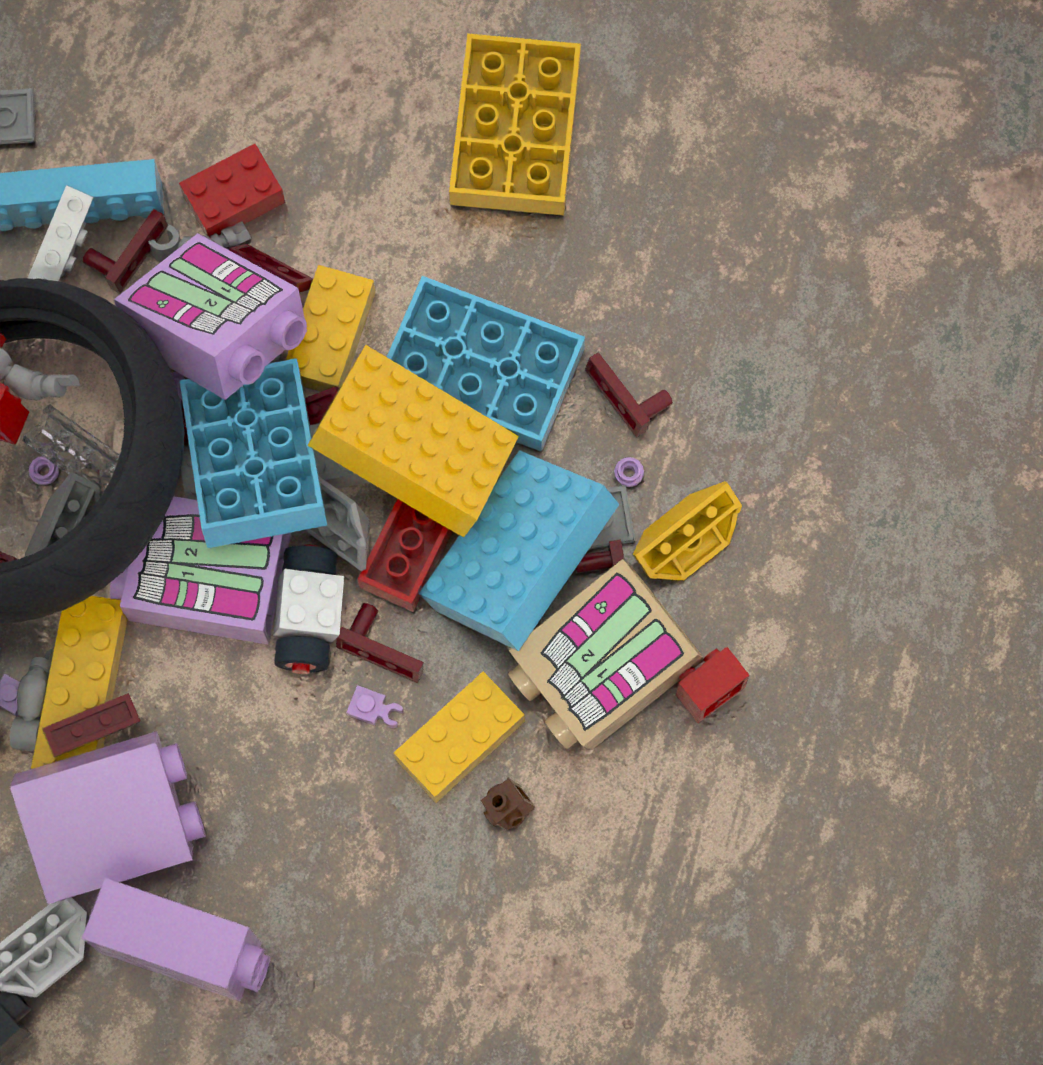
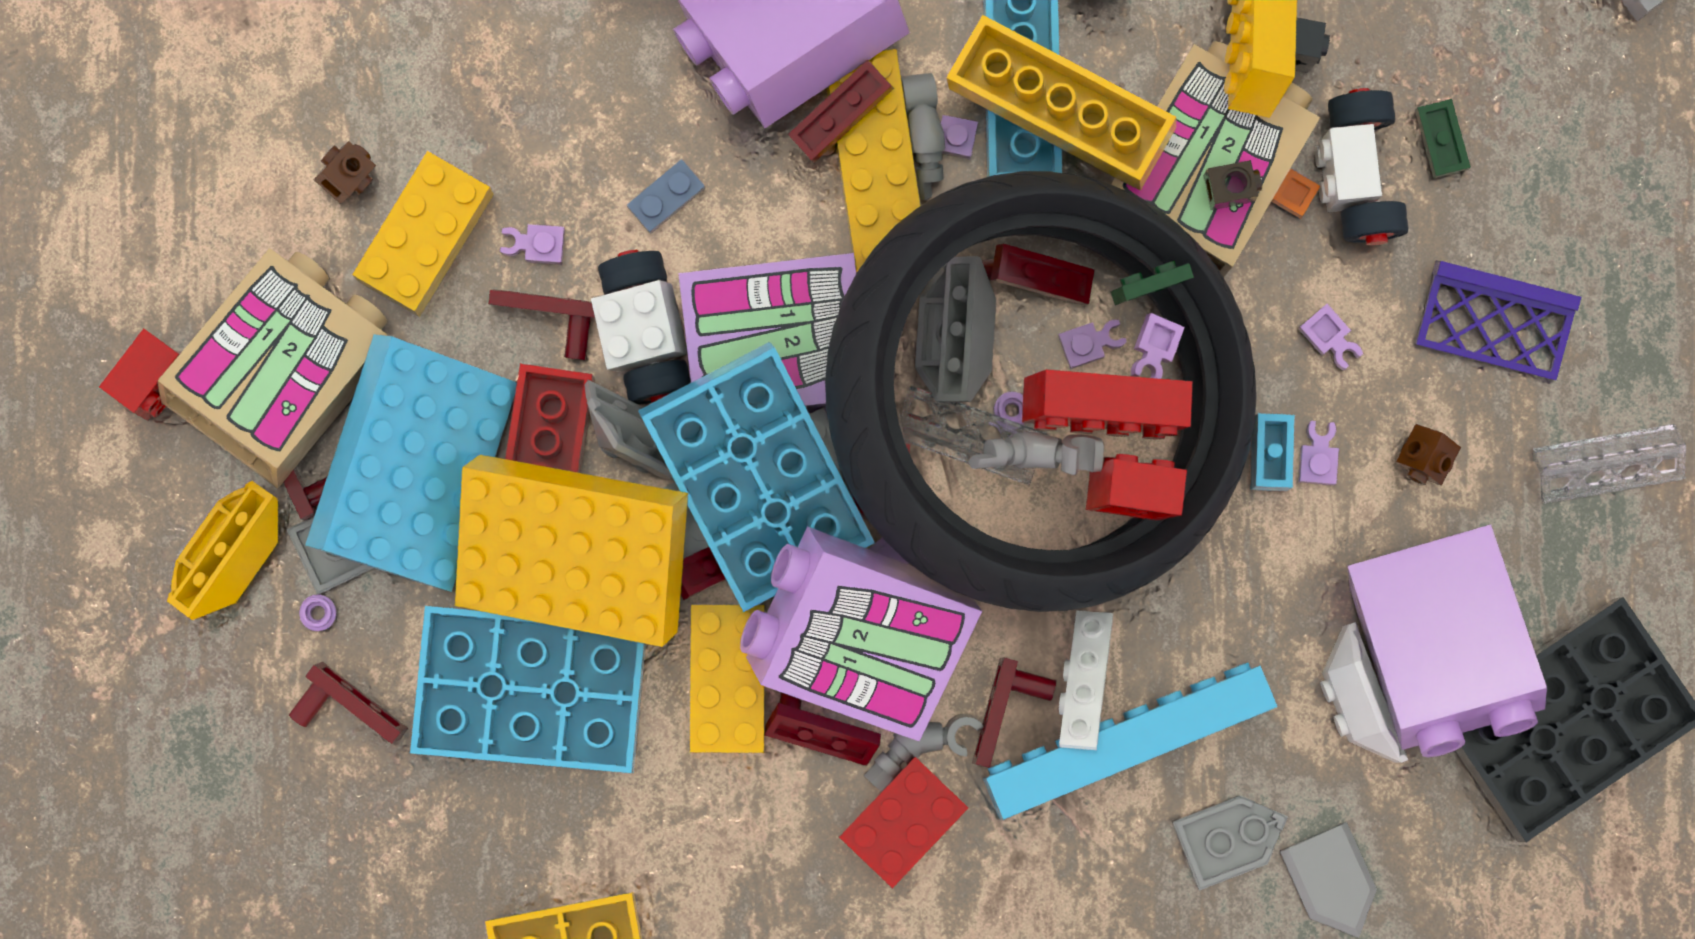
camera: 155 degrees right, 10 degrees up
none -> sand blue plate [627,159,705,234]

